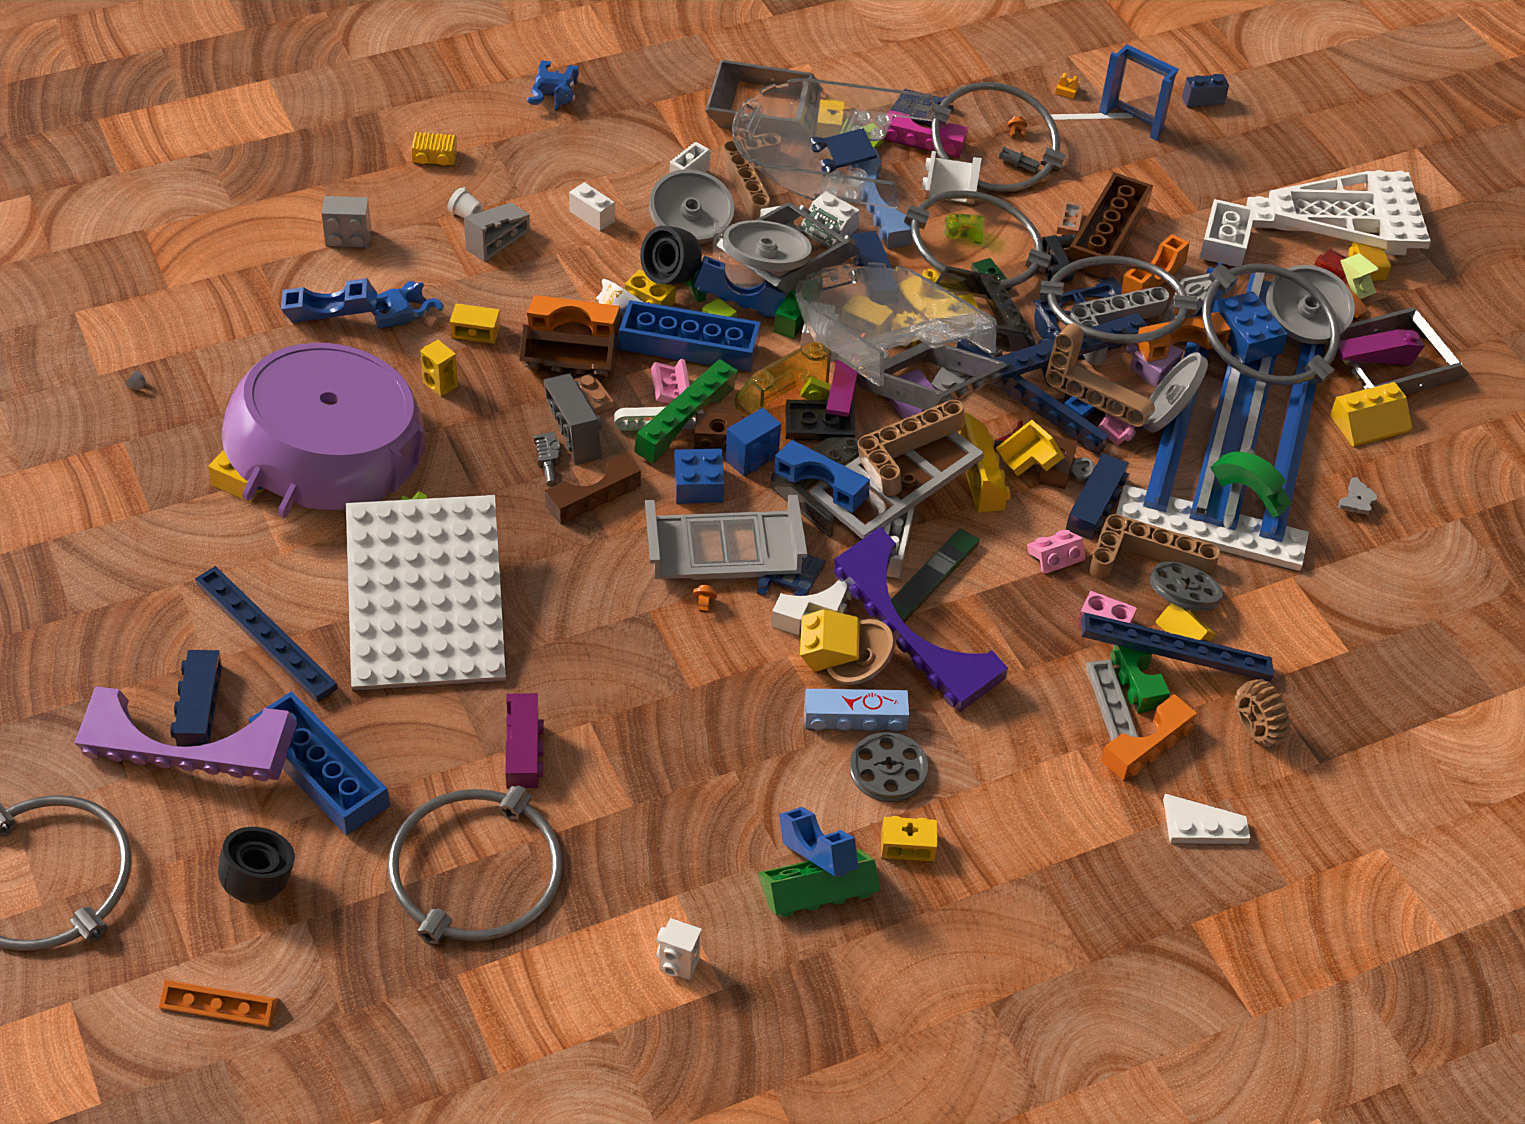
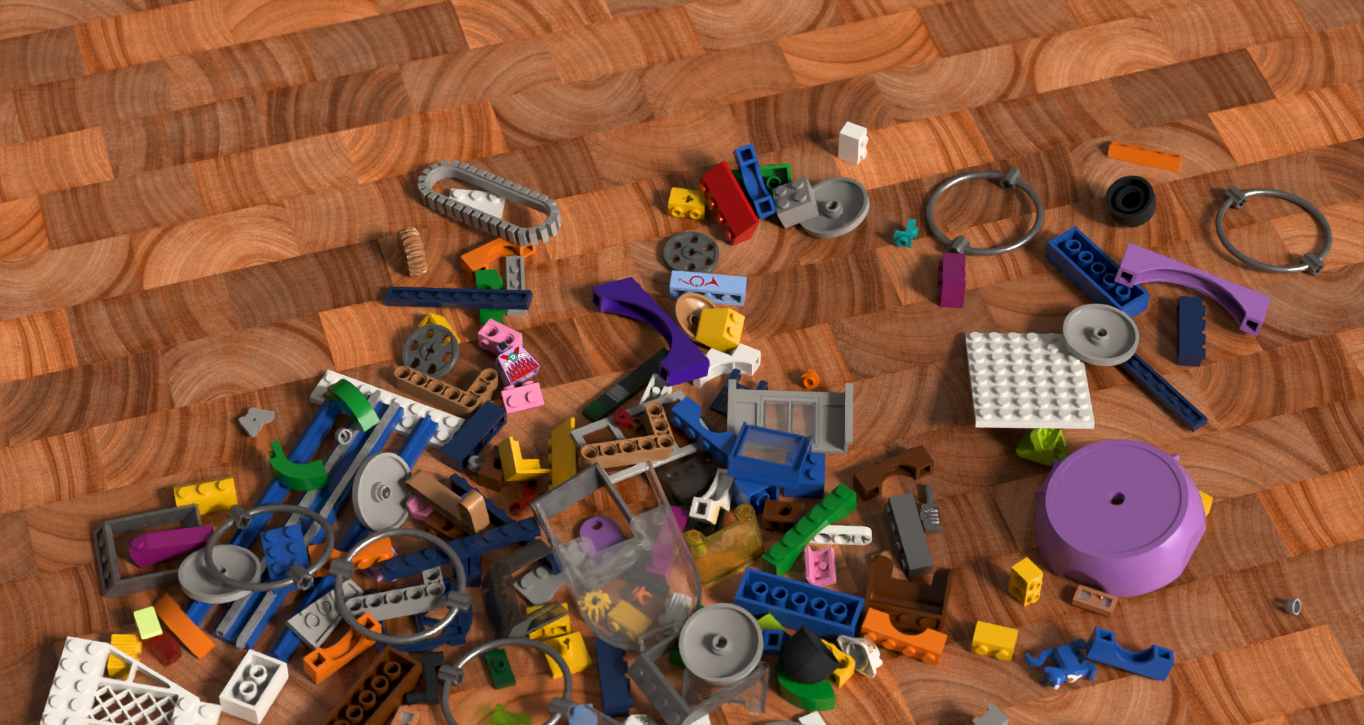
camera: 170 degrees left, 0 degrees up
none -> green arch [269,440,329,491]
none -> light grey piece [418,160,562,246]
none -> torso [494,341,540,387]
none -> dark red piece [613,406,632,428]
none -> white arch [689,468,736,525]
none -> red slope [698,161,759,246]
none -> blue piece [727,422,813,491]
none -> light grey brick [772,176,819,228]
none -> light grey dish [800,177,870,238]
none -> teal bracket [893,219,919,248]
none -> light grey dish [1062,304,1139,366]

